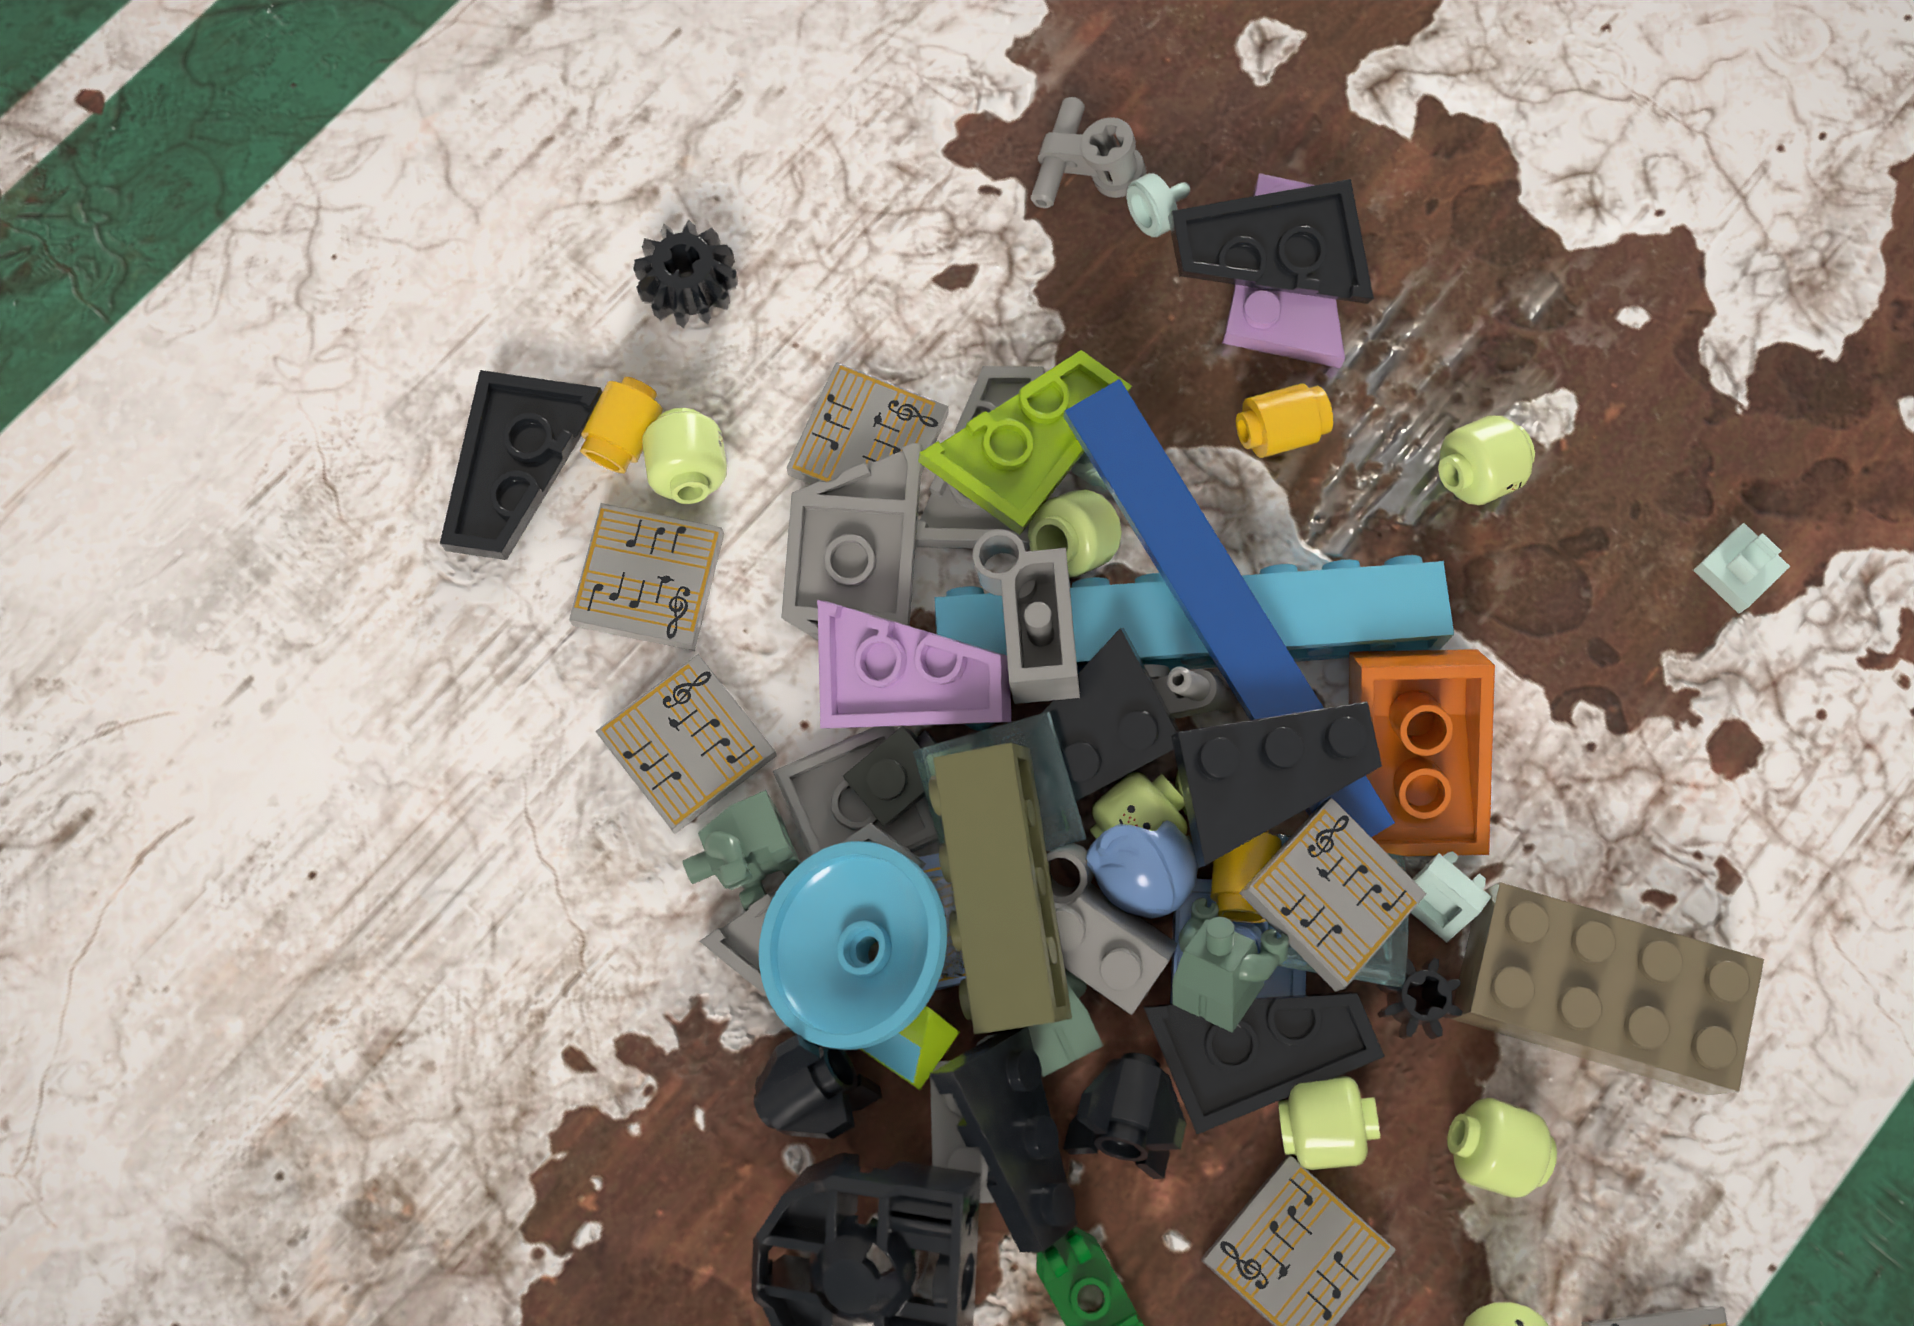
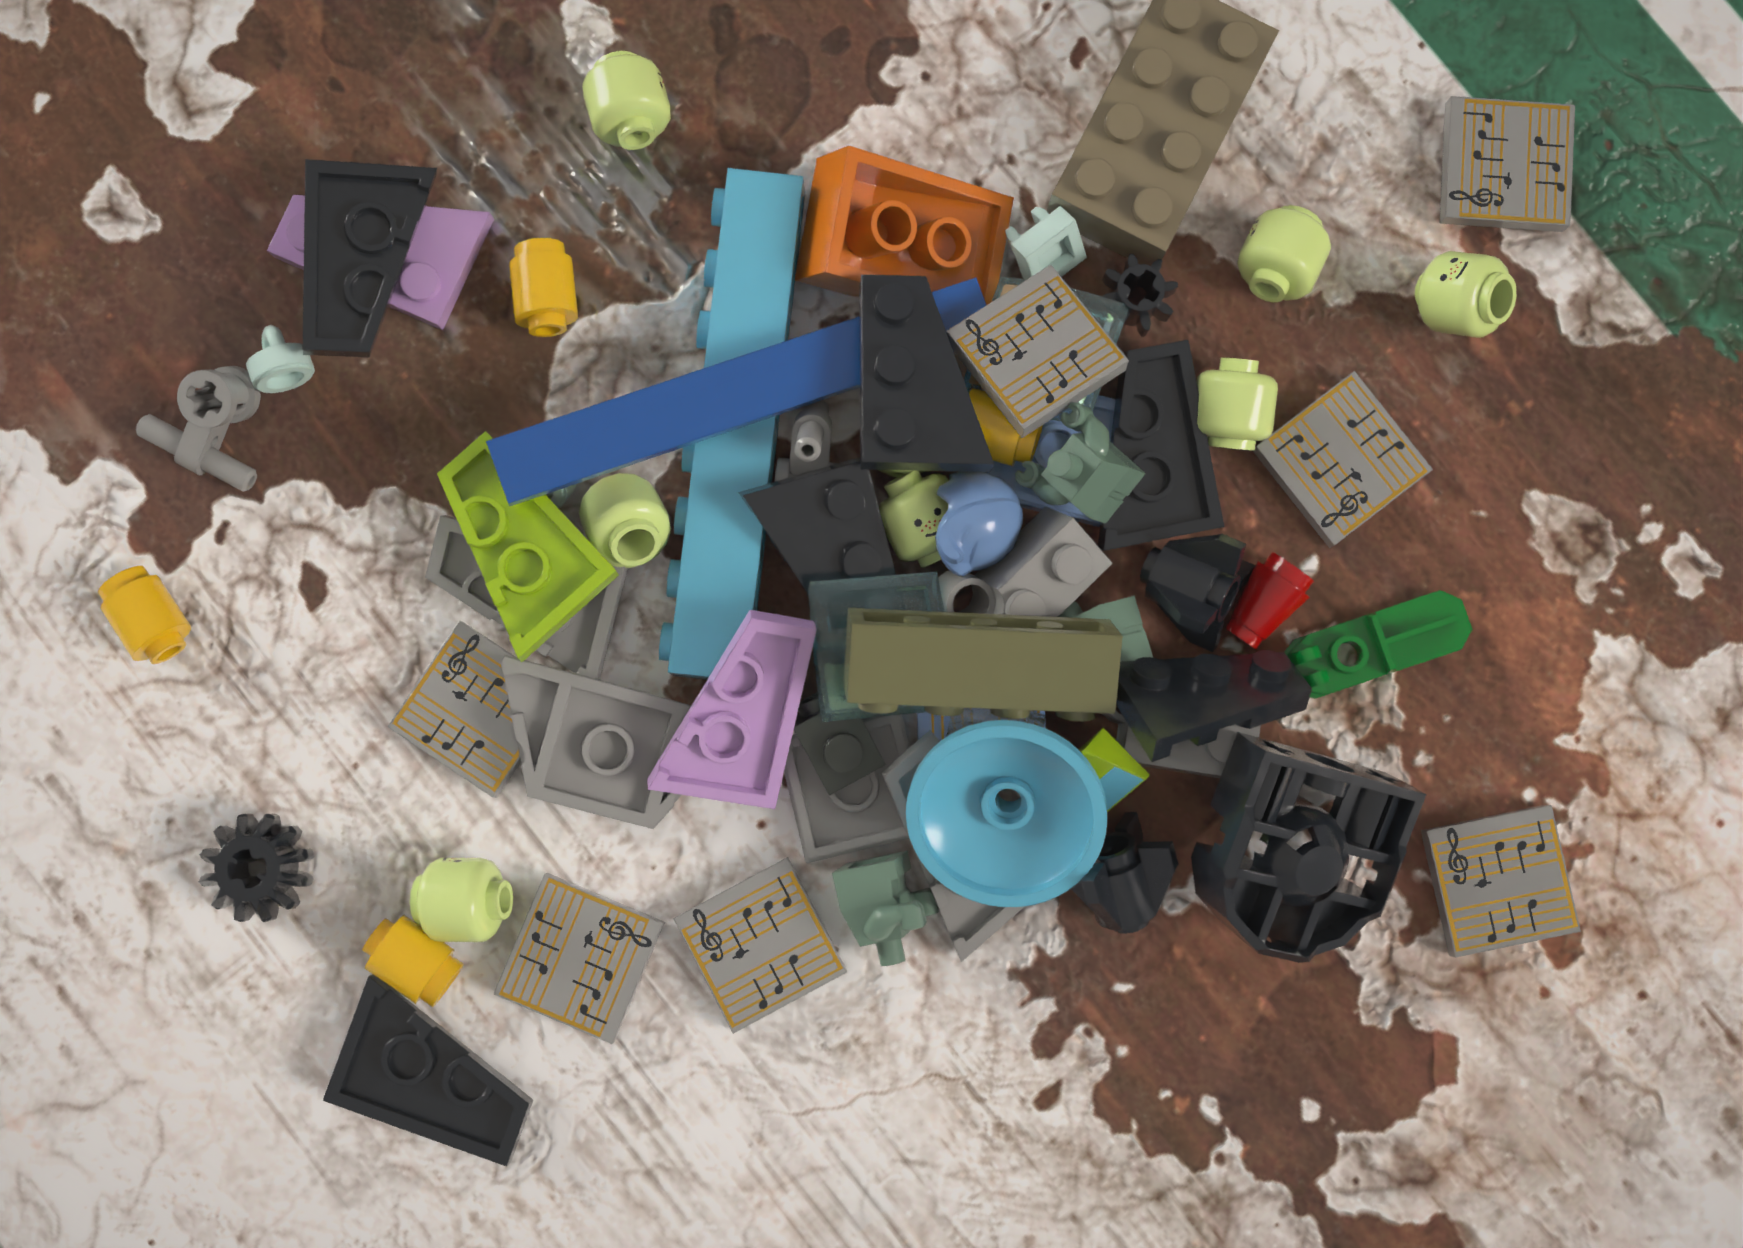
camera: 80 degrees left, 10 degrees up
light grey hinge [972,529,1080,704] -> none
none -> yellow brick [98,566,191,664]
none -> red cone [1225,552,1314,649]

